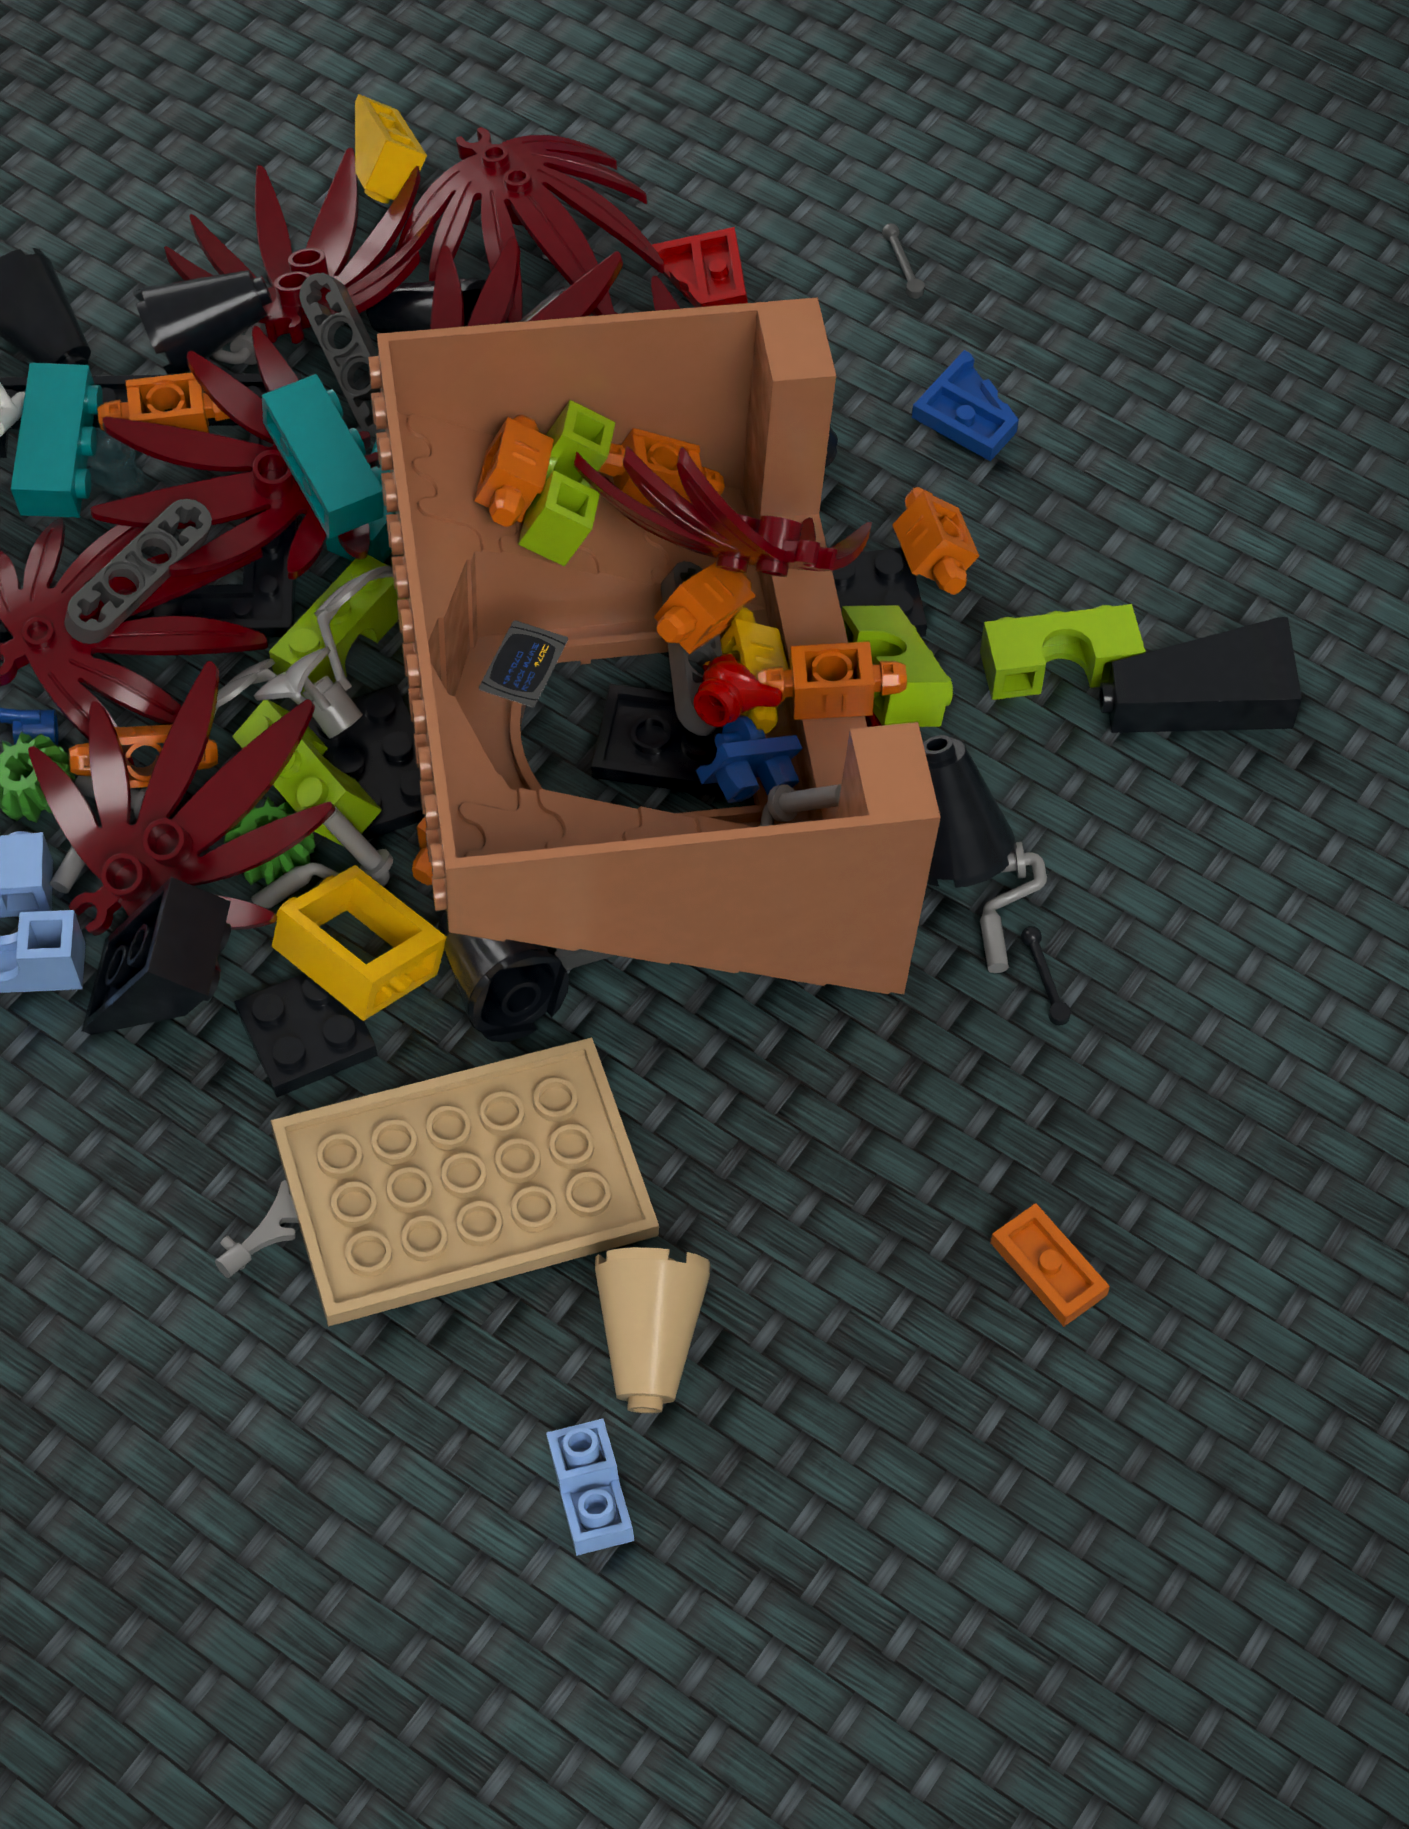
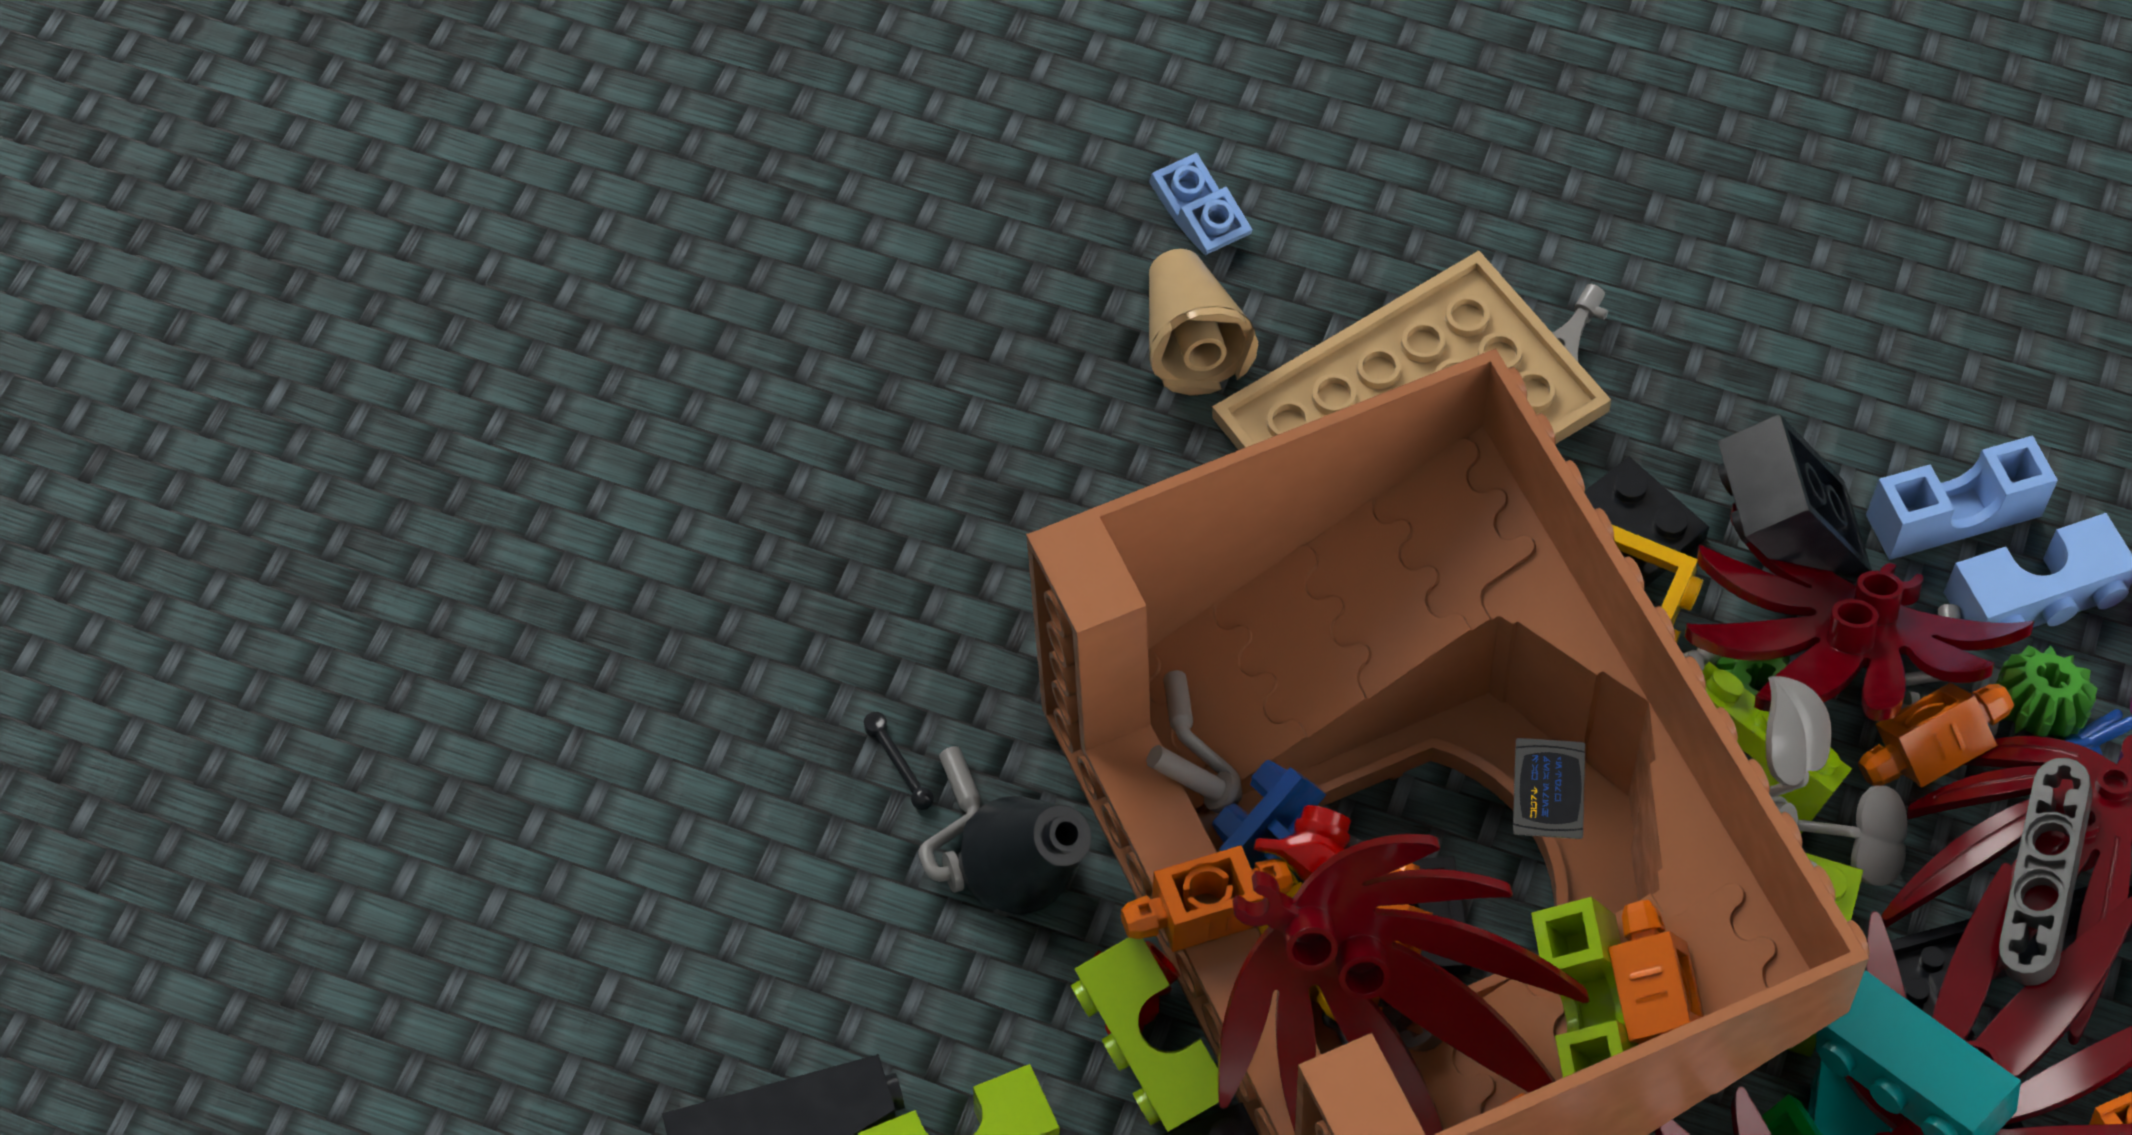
camera: 165 degrees right, 0 degrees up
orange plate [990,1203,1110,1327] -> none

